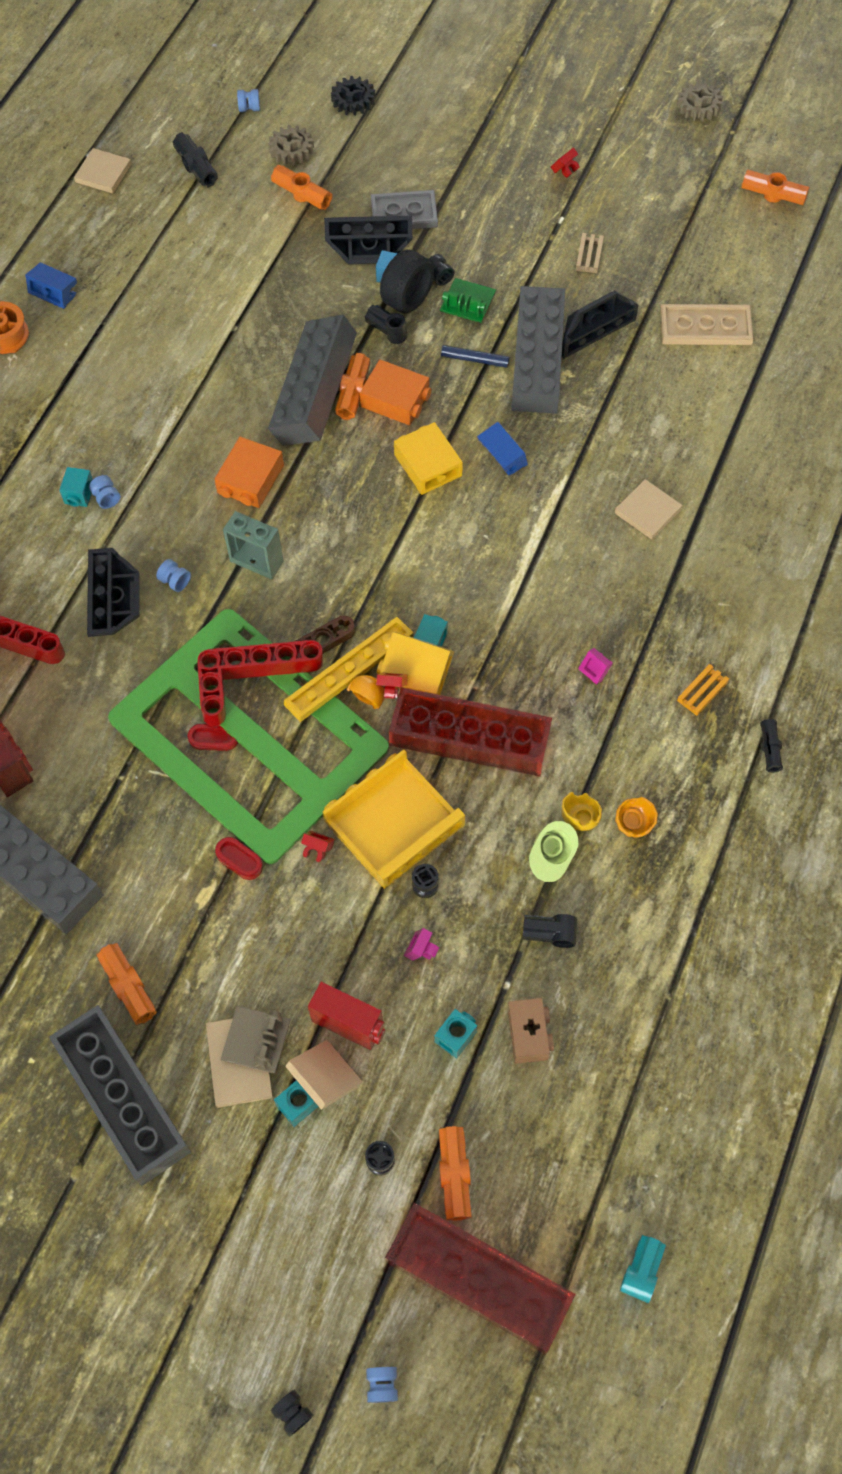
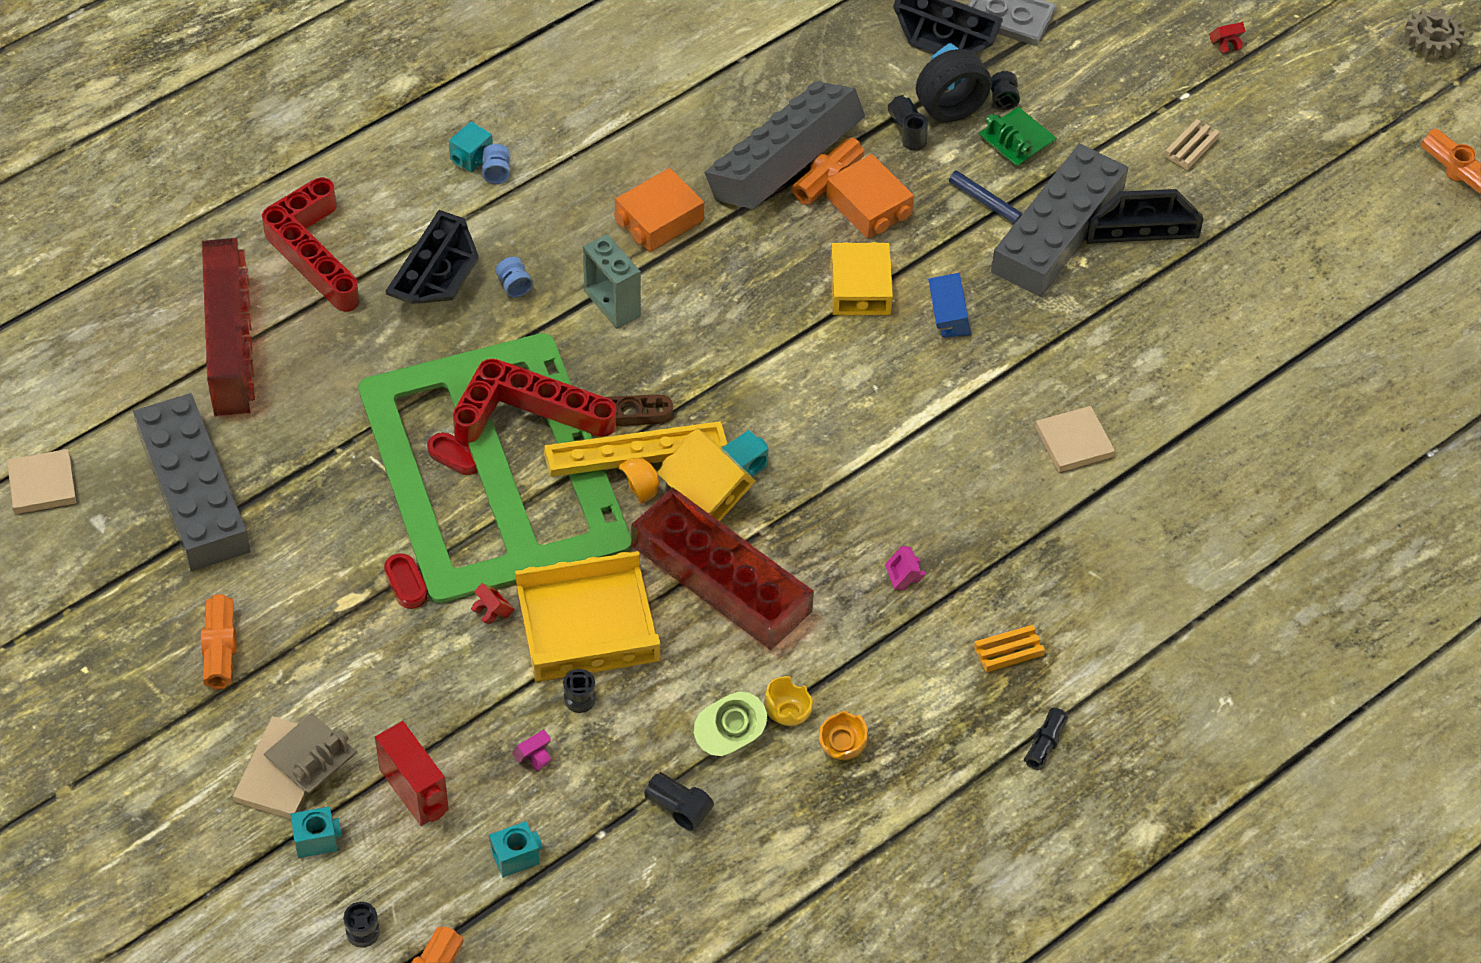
camera: 25 degrees right, 10 degrees down
dark grey brick [49,1005,191,1186] -> none
tan tile [285,1040,363,1110] -> none
red tile [376,673,408,699] -> none
medium nougat brick [508,998,554,1064] -> none
tan tile [660,304,753,345] -> none

